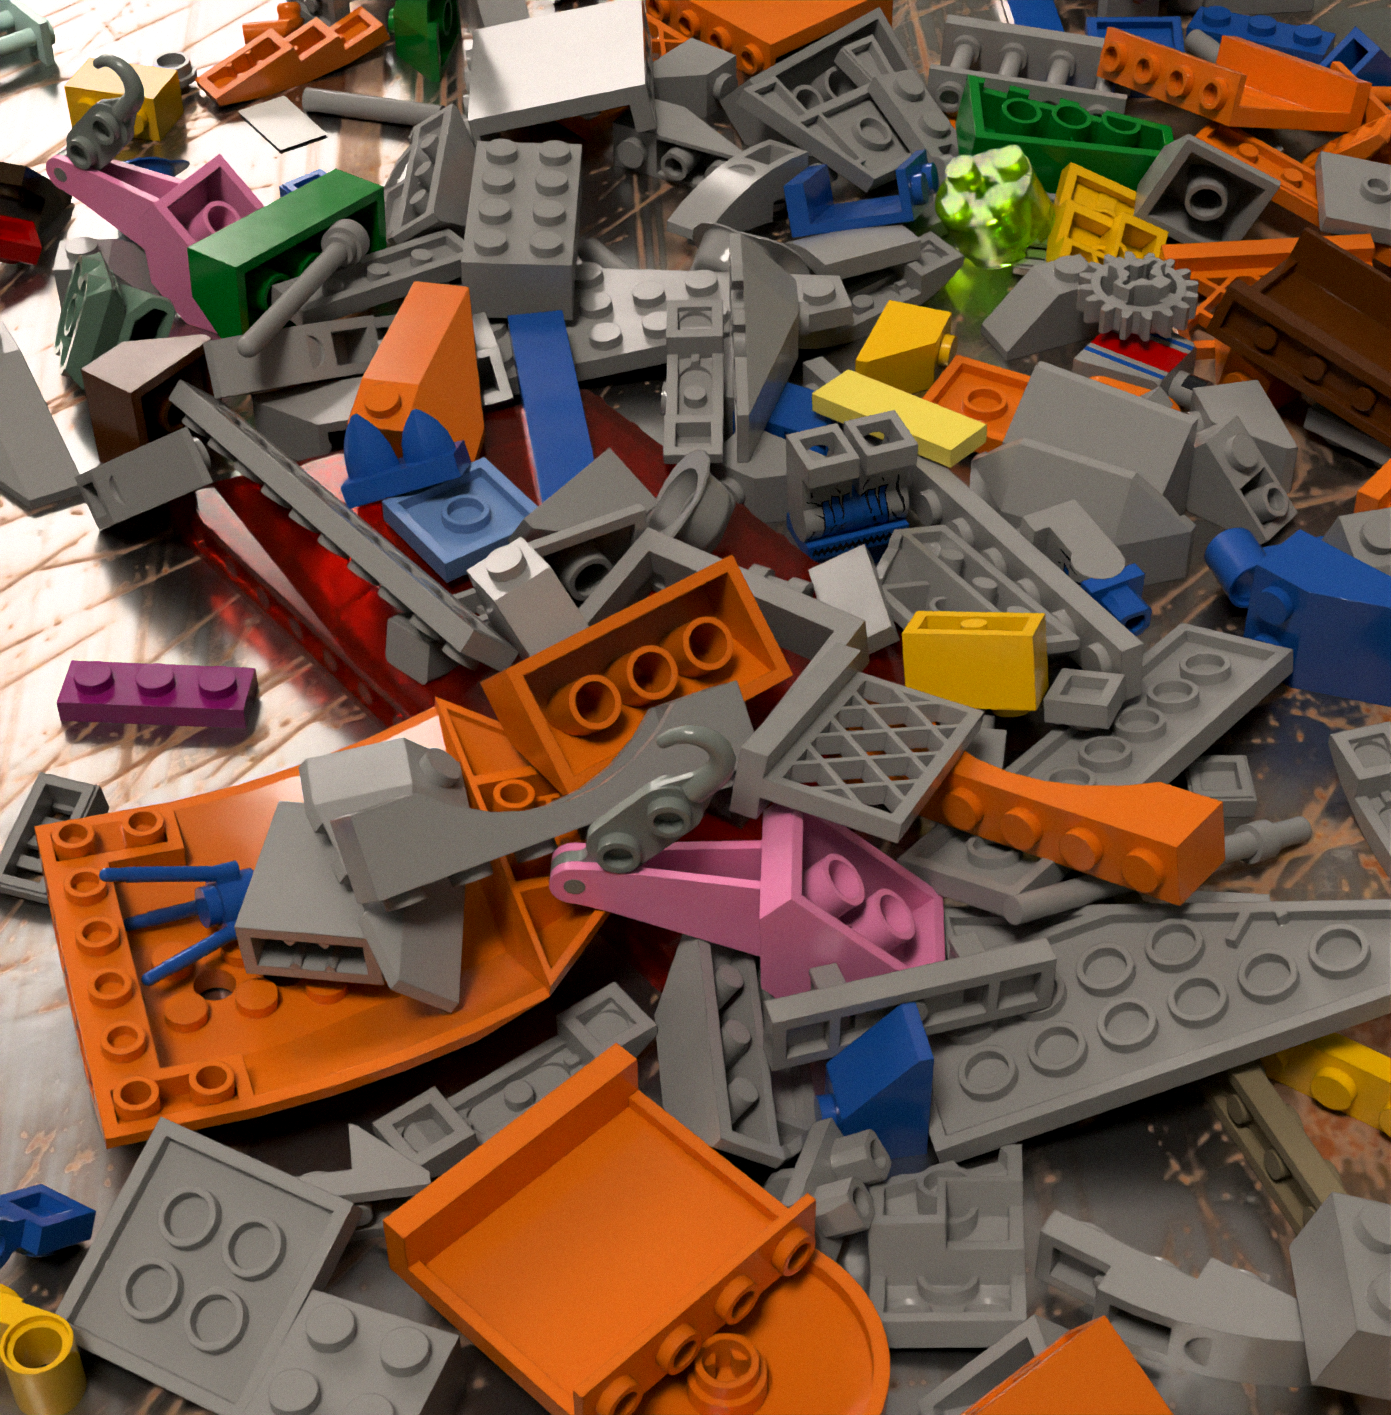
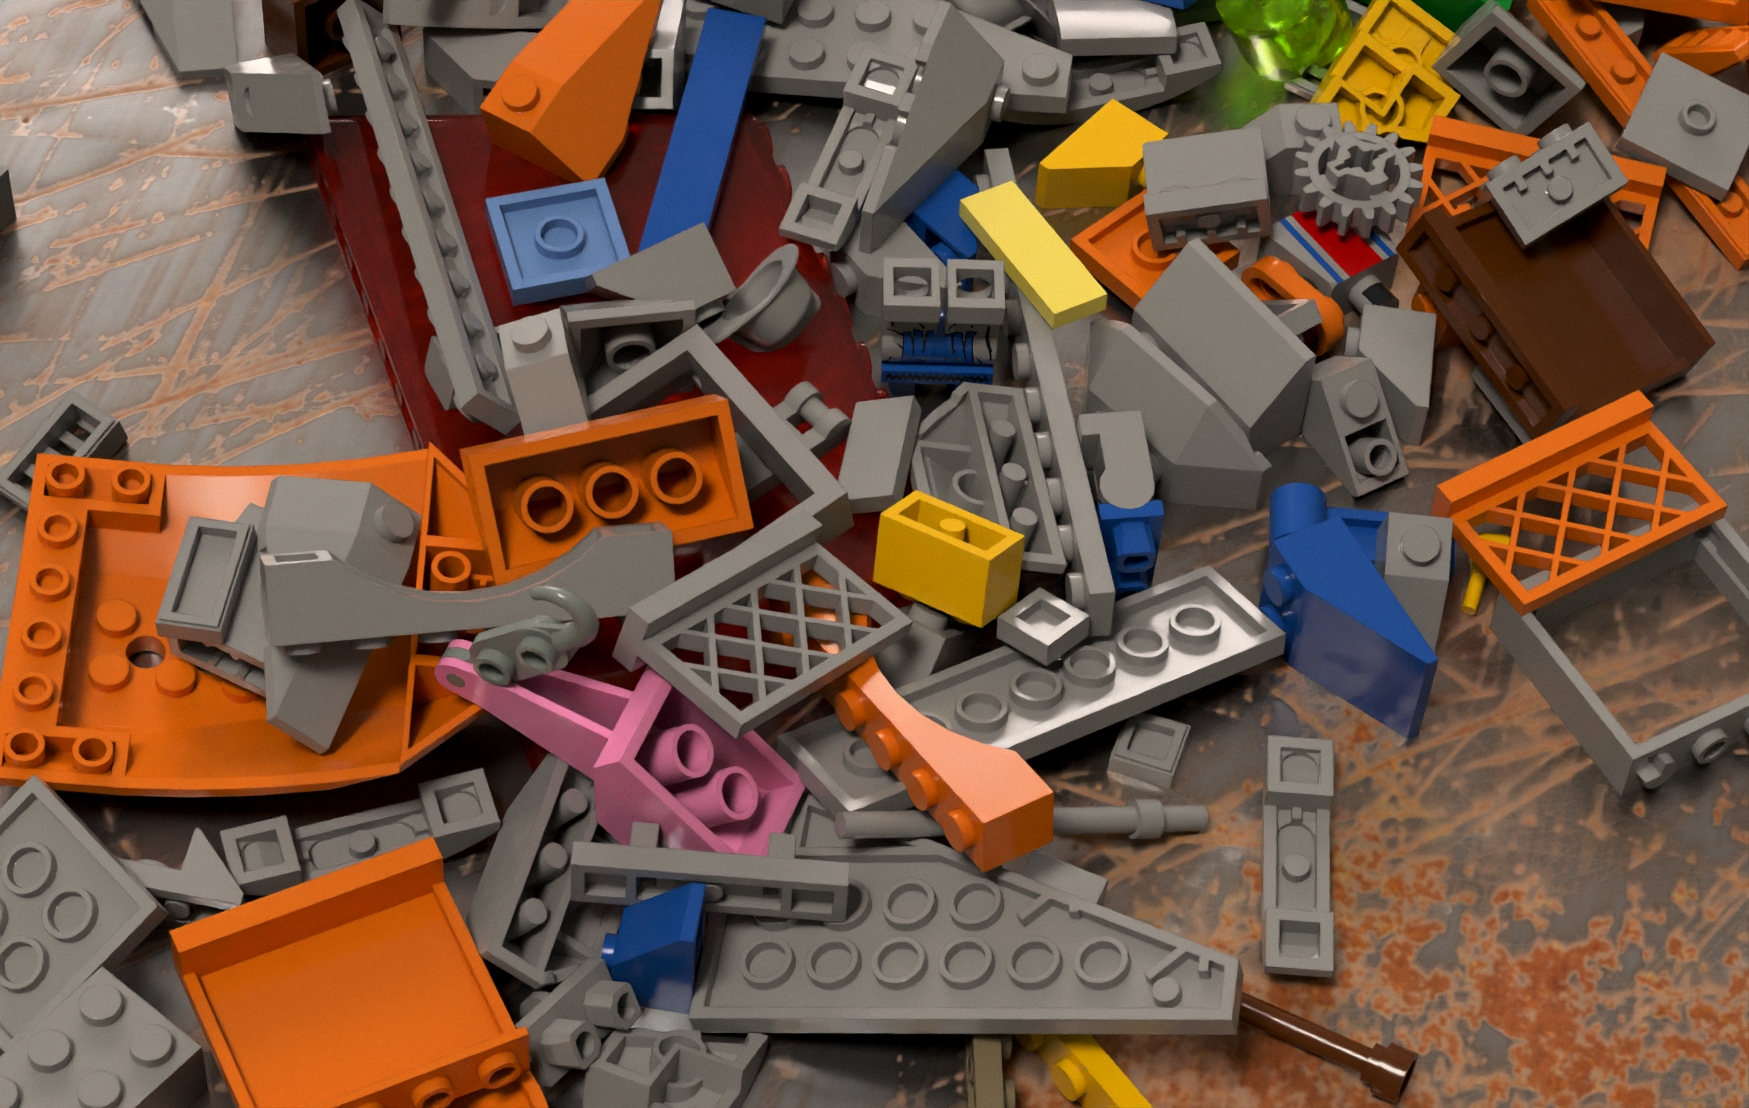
camera: 15 degrees right, 10 degrees up
magenta plate [56,660,258,729] -> none
blue plant [99,860,254,986] -> none
blue tile [340,409,471,509] -> none
none -> light grey tile [155,516,257,645]
none -> light grey bracket [1142,127,1274,252]
none -> light grey bracket [1474,121,1629,250]

